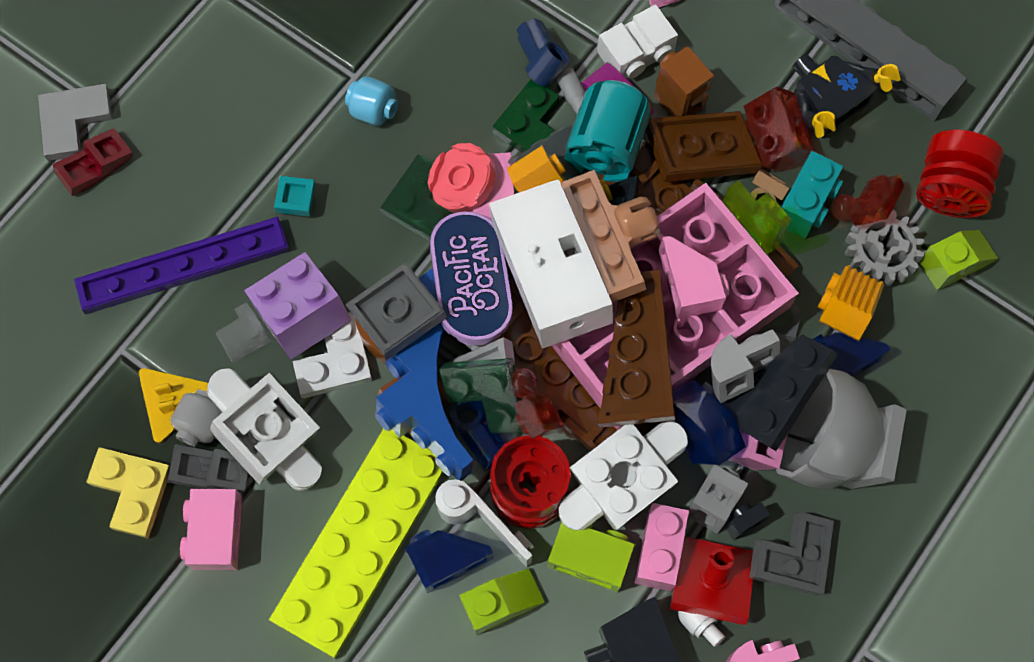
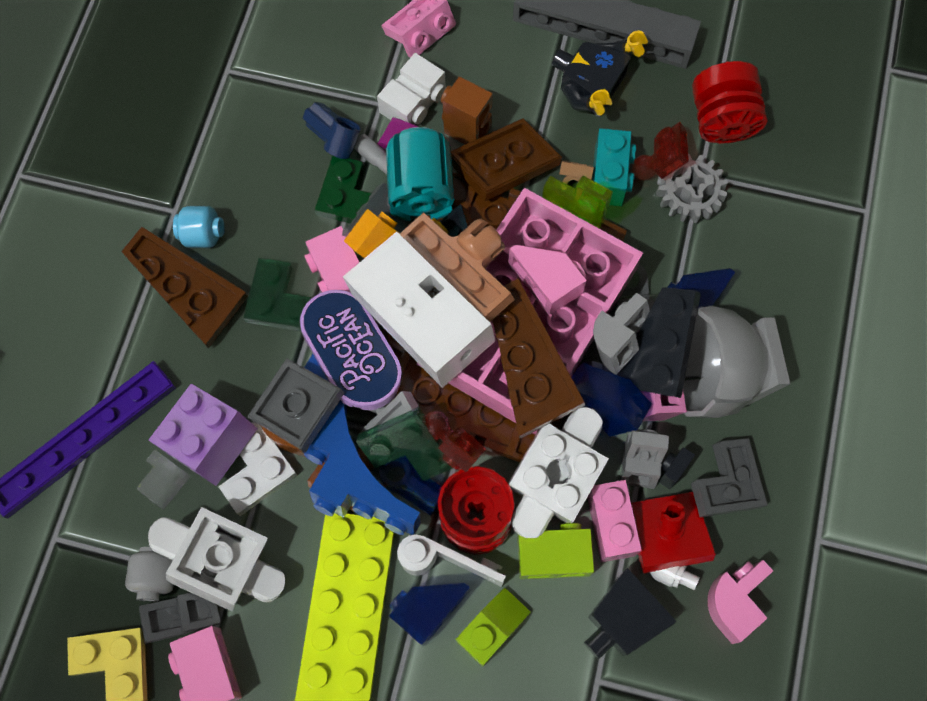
camera: 20 degrees left, 0 degrees up
yellow piece [139,368,209,443] -> none
teal plate [274,176,316,217] -> none
coral tile [428,143,496,213] -> none
clear red brick [743,86,815,172] -> none
light orange brick [818,265,884,341] -> none
lime slope [919,230,998,291] -> none
none -> reddish brown wing [121,227,248,349]

